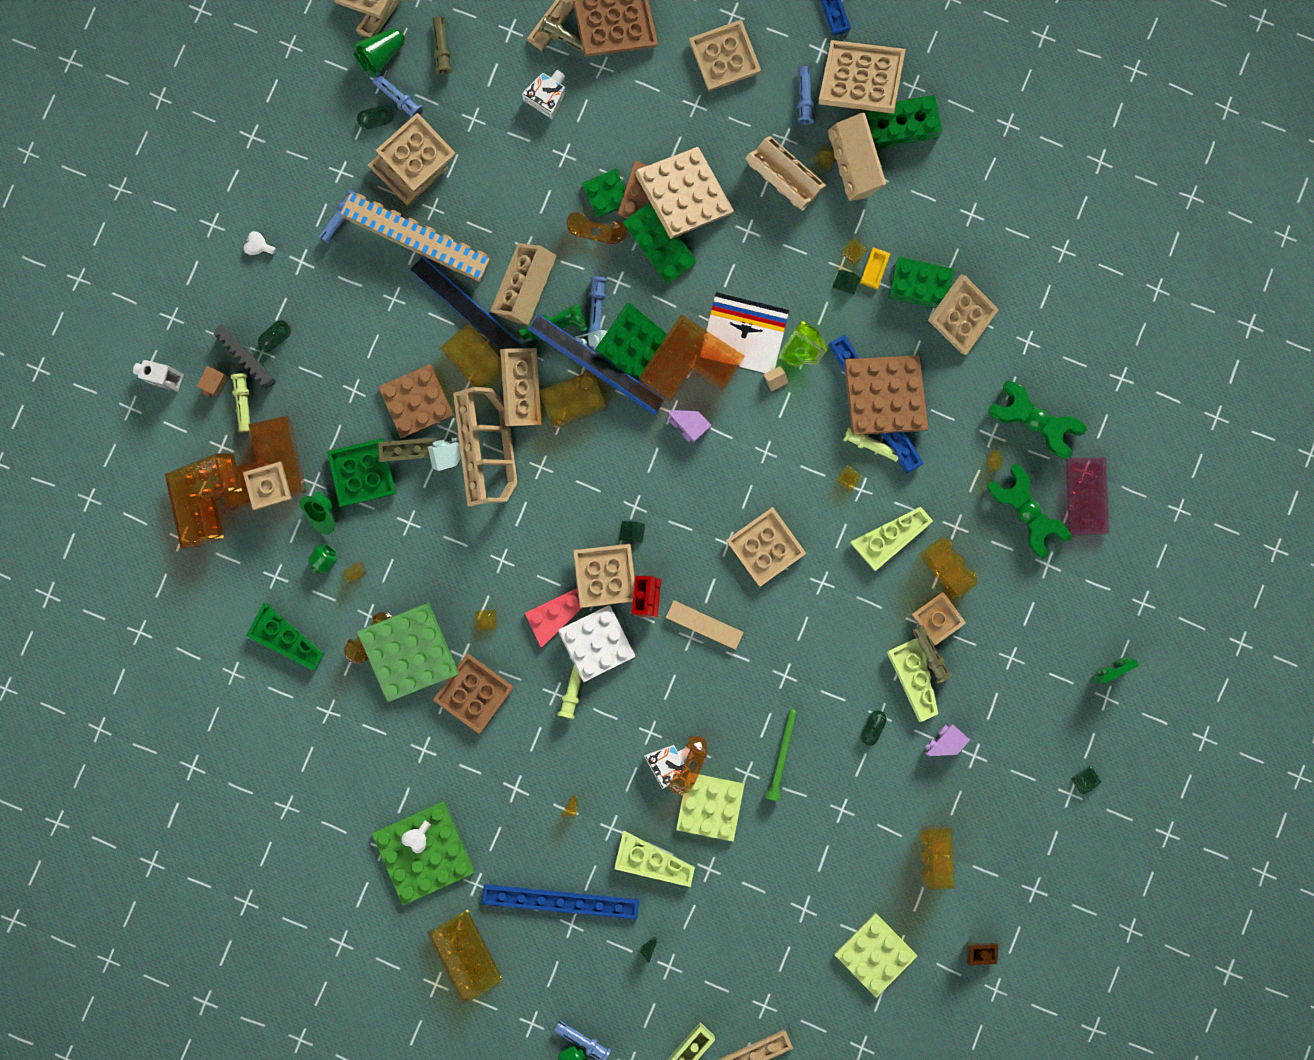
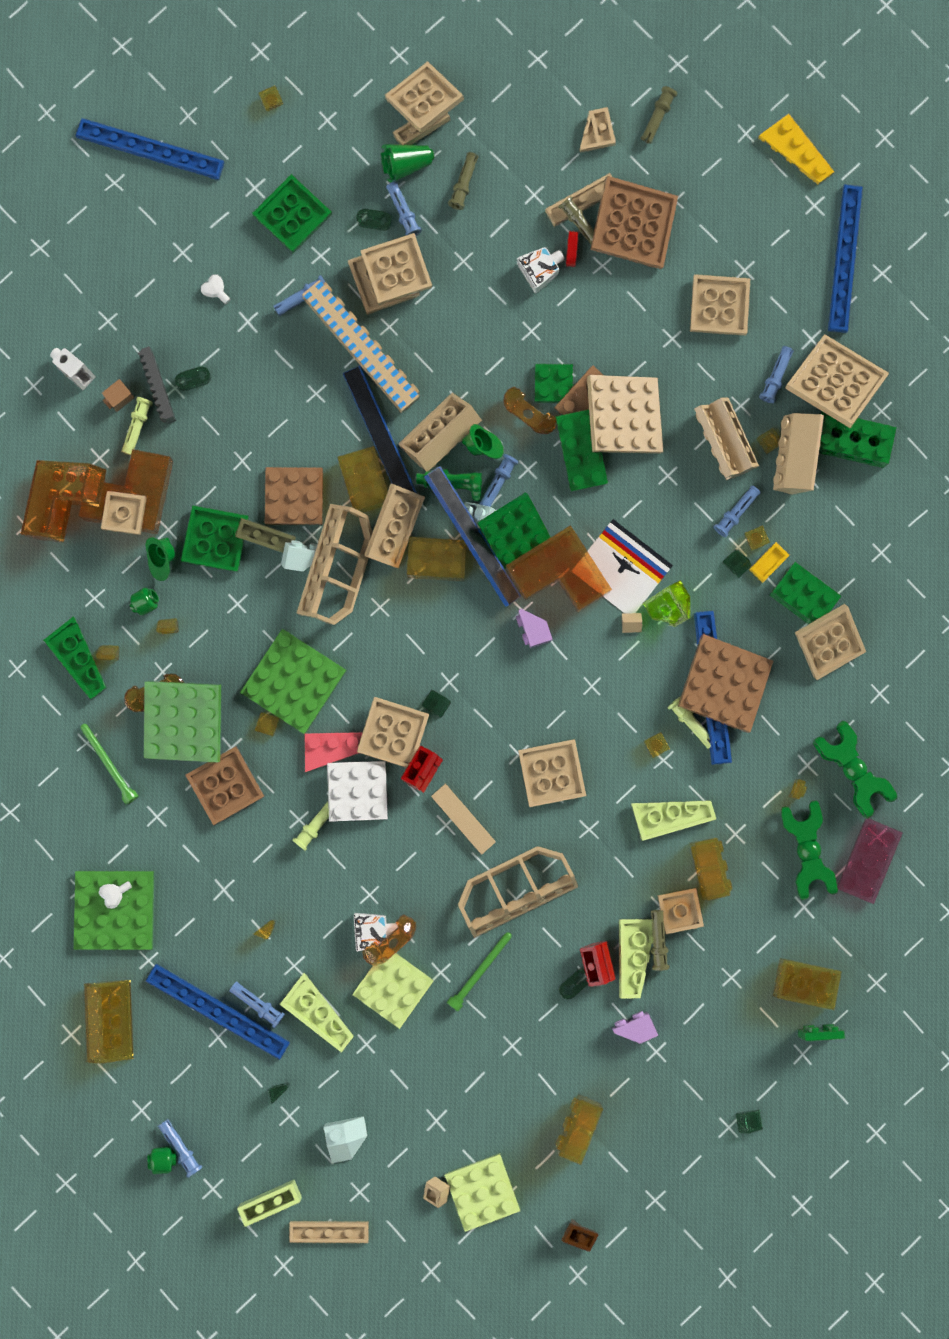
camera: 20 degrees right, 0 degrees up
none -> blue tile [76,118,224,180]
none -> bright green piece [81,724,139,805]
none -> clear yellow slope [96,645,119,660]
none -> medium blue pin [229,981,285,1028]
none -> bright green plate [240,629,347,734]
none -> green plate [252,174,332,253]
none -> clear yellow plate [258,85,284,112]
none -> light aqua slope [324,1116,367,1163]
none -> tan slope [423,1177,450,1208]
none -> tan plate [458,846,578,938]
none -> green piece [462,424,504,459]
none -> red beam [566,231,578,267]
none -> red brick [579,941,616,987]
none -> medium blue pin [713,486,761,537]
none -> clear yellow brick [773,958,842,1010]

